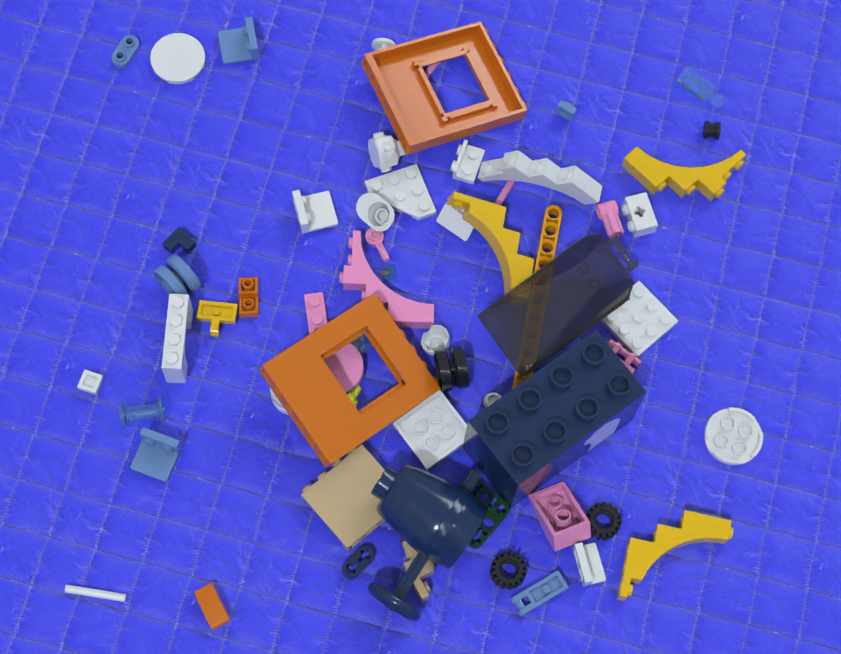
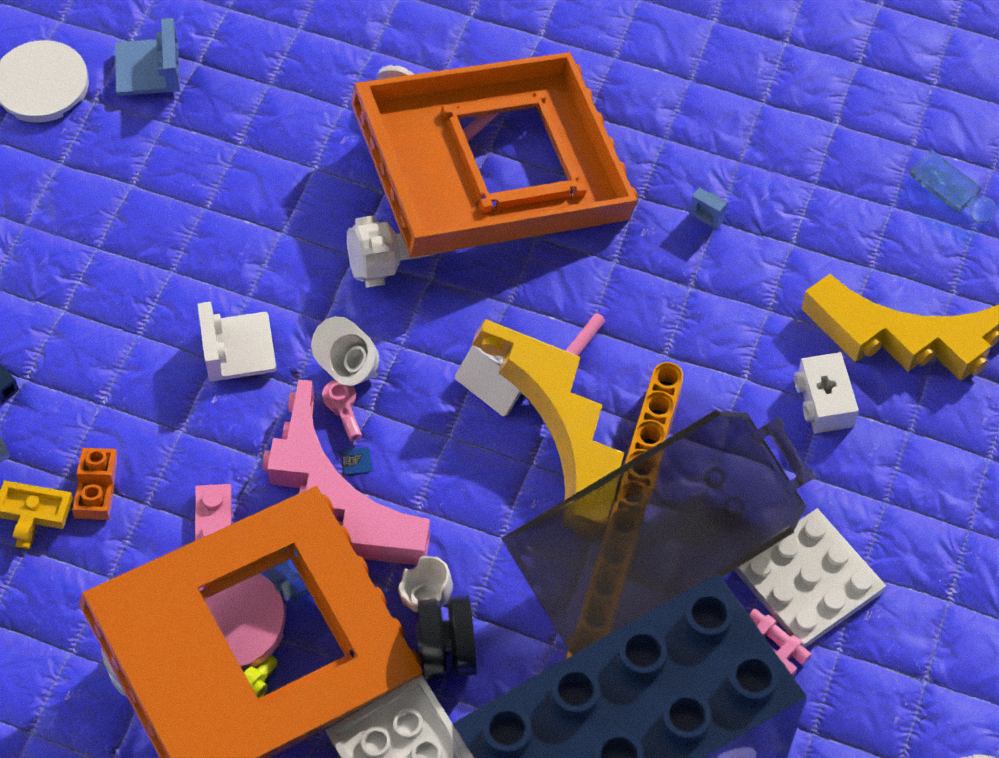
camera: 10 degrees right, 10 degrees down
white plate [364,164,436,220] -> none
white bracket [451,139,485,185] -> none
white arch [478,150,602,205] -> none
bright pink piece [596,200,624,239] -> none
black wheel [703,121,721,140] -> none

